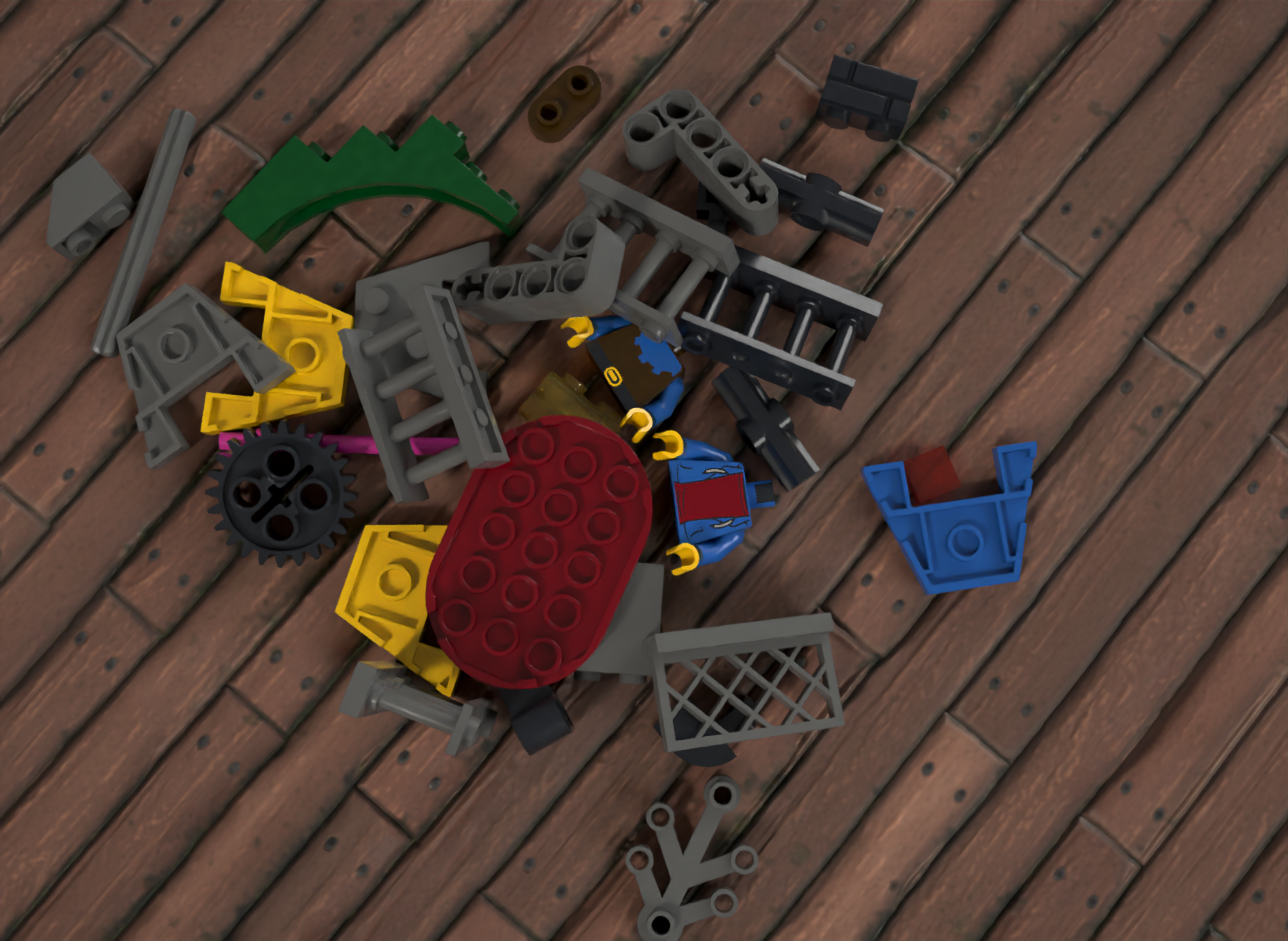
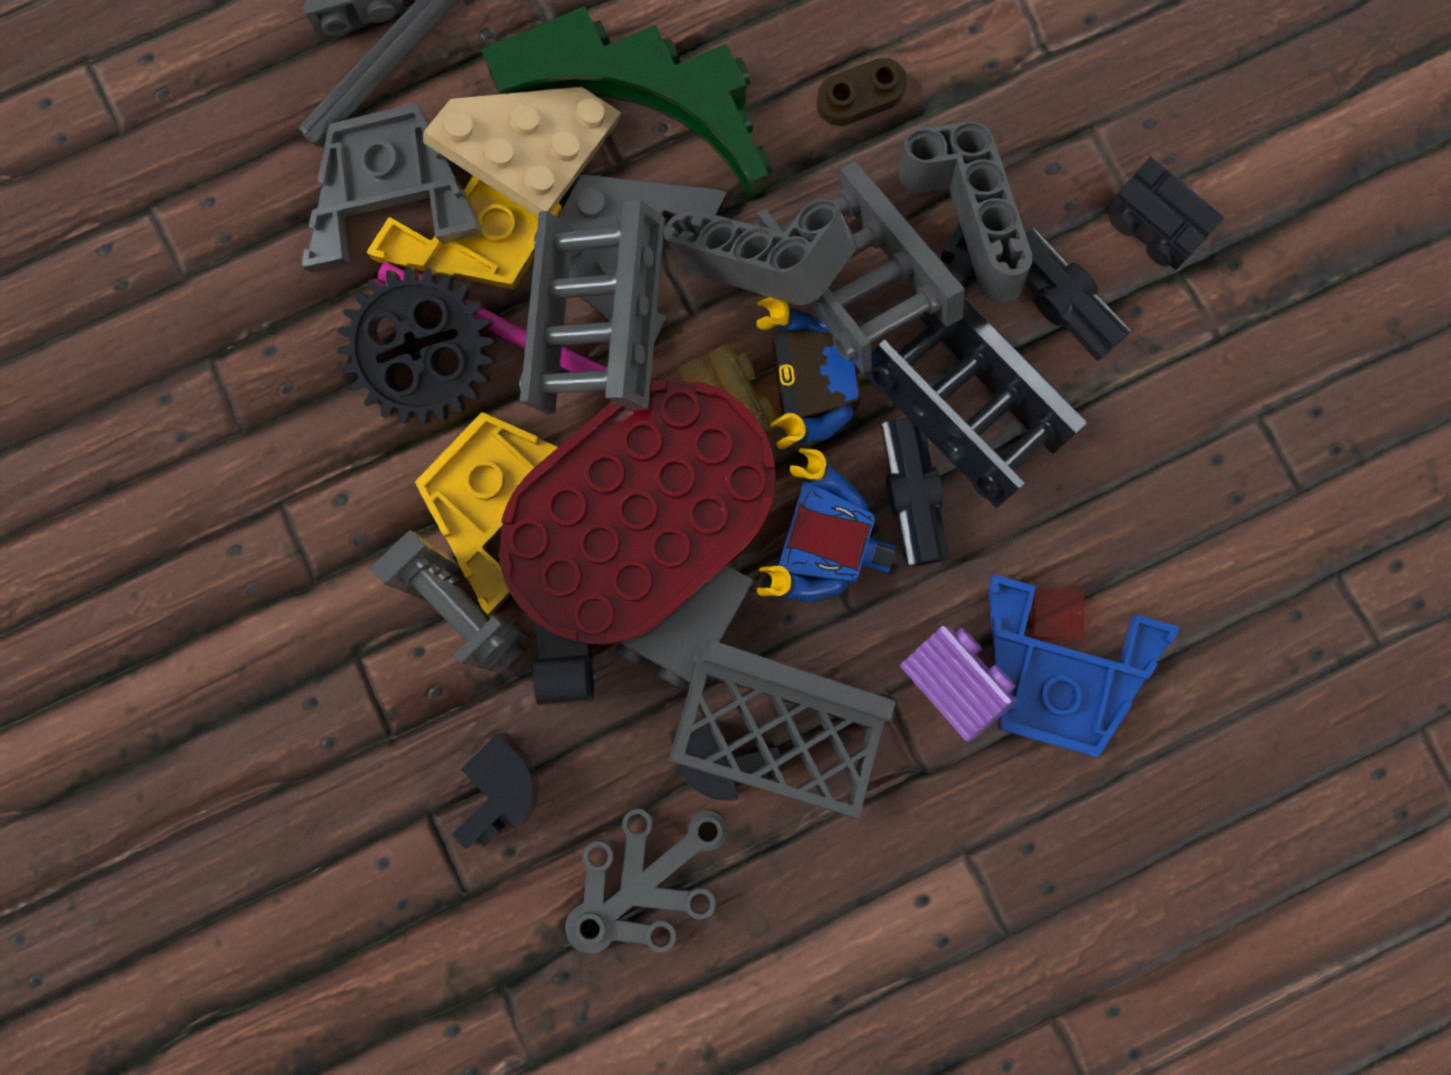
camera: 25 degrees right, 0 degrees up
none -> tan plate [423,87,621,217]
none -> black brick [452,733,539,850]
none -> medium lavender brick [900,626,1018,742]

